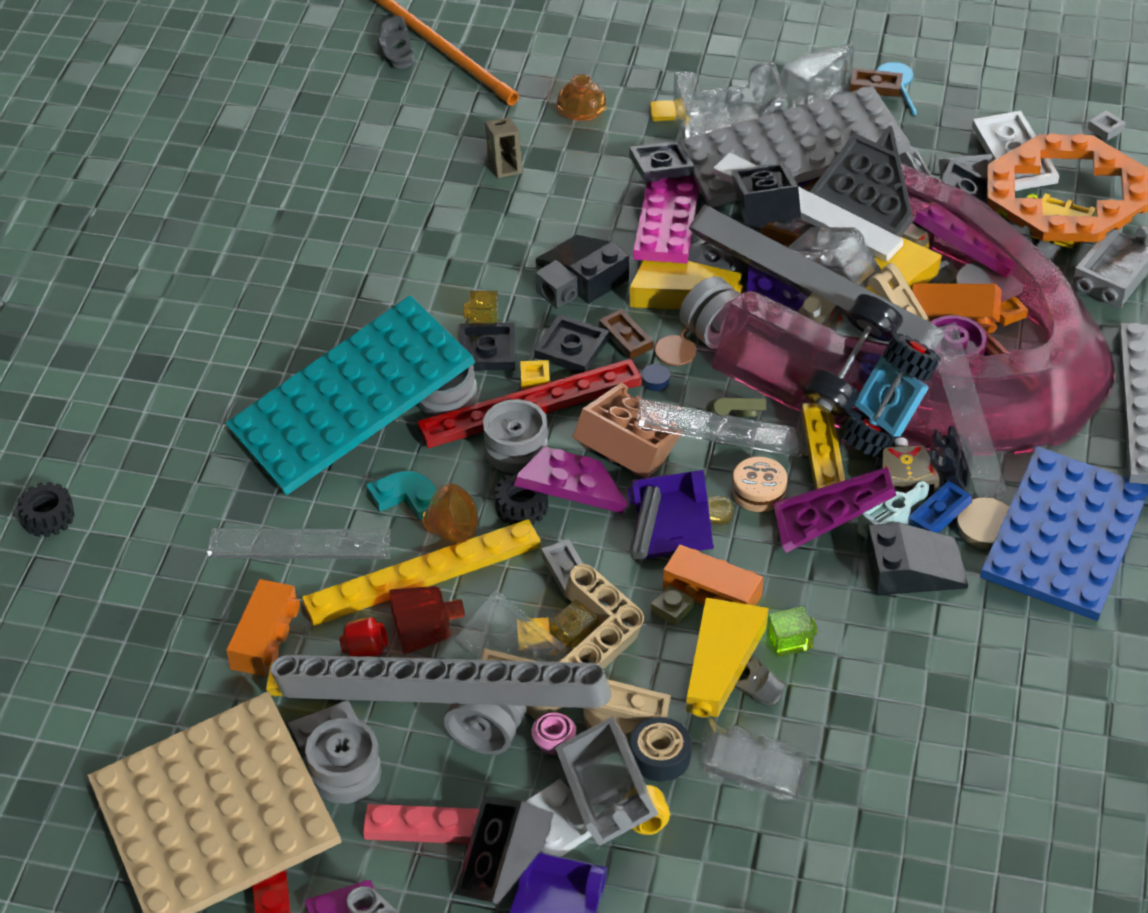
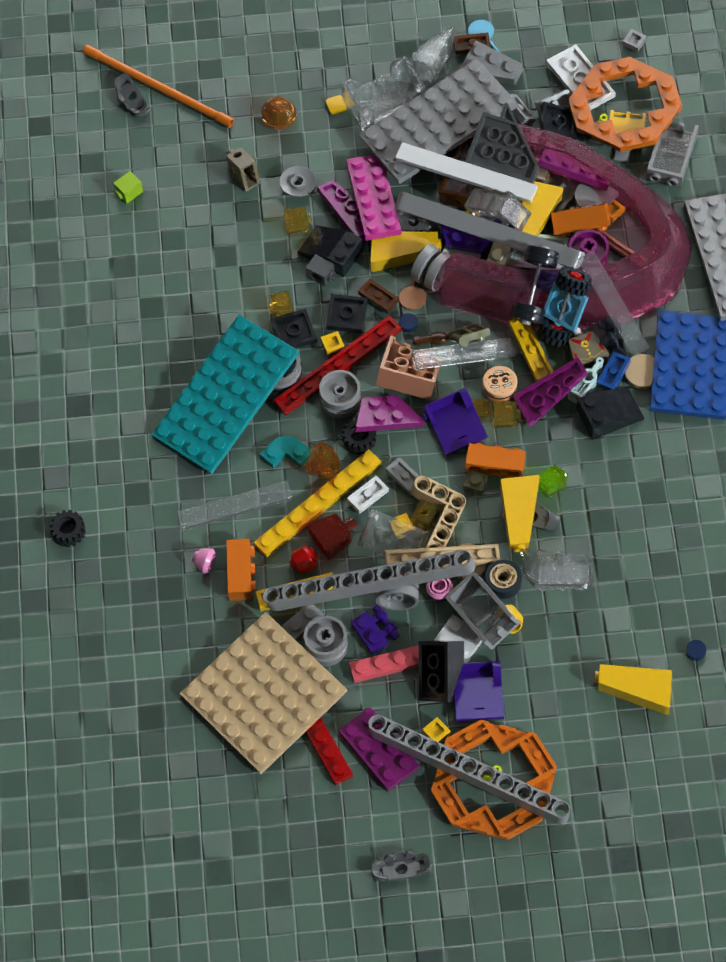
camera: 15 degrees left, 15 degrees up
black plate [629,141,694,182] -> none
dark grey axle [630,486,661,560] -> none
black slope [731,163,801,228] -> none
tan plate [869,263,931,323] -> none
none -> lime brick [113,171,143,204]
none -> bright pink cone [192,548,216,574]
none -> light grey dish [280,166,316,197]
none -> clear yellow brick [284,206,312,235]
none -> magenta wing [317,180,365,239]
none -> white plate [347,476,389,514]
none -> dark purple plate [350,605,400,654]
none -> reddish brown piece [413,331,448,346]
none -> light grey wedge [460,40,523,85]
none -> clear yellow brick [493,401,521,428]

